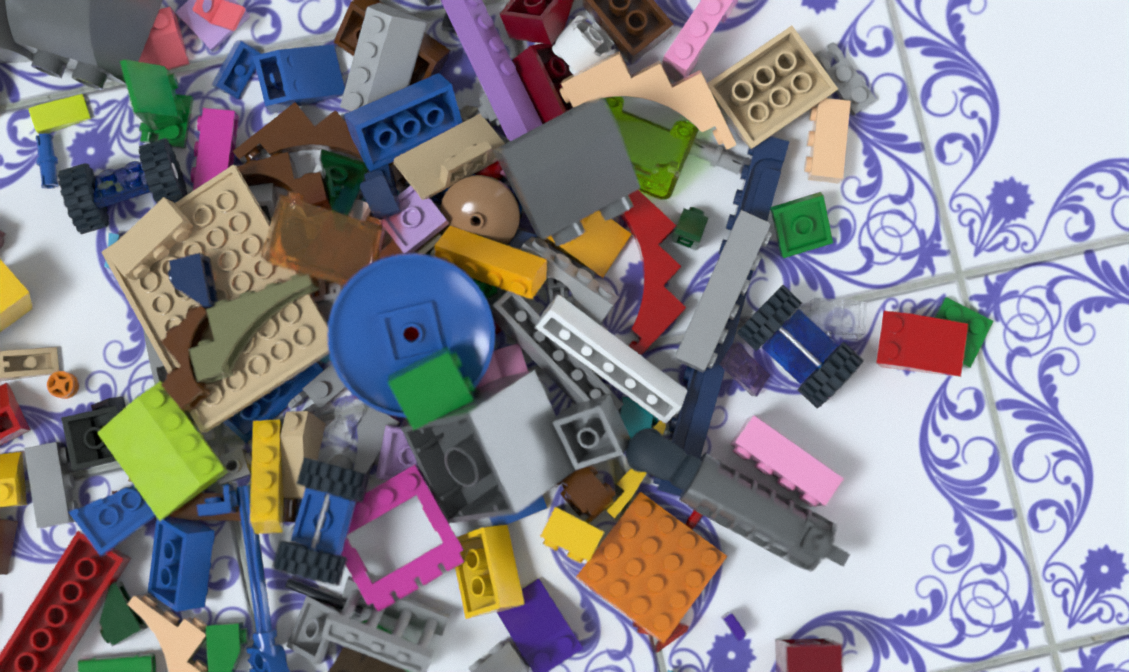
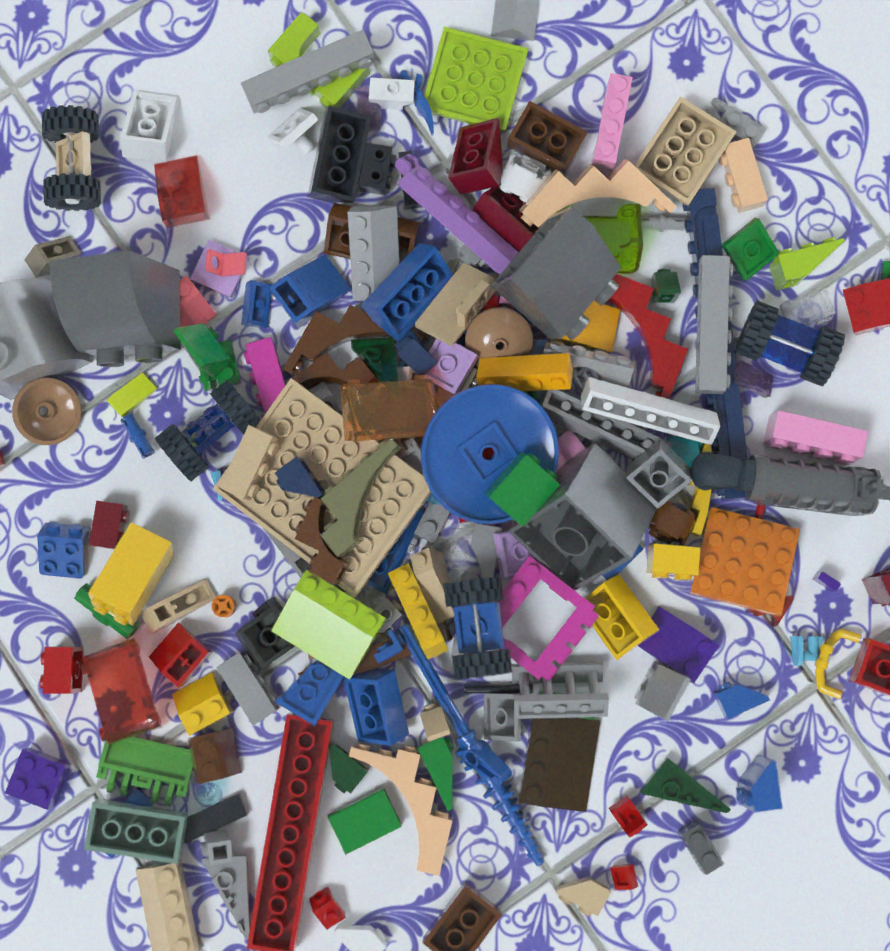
camera: 15 degrees left, 0 degrees up
none -> tan slope [420,703,451,742]
none -> lime slope [769,237,845,291]

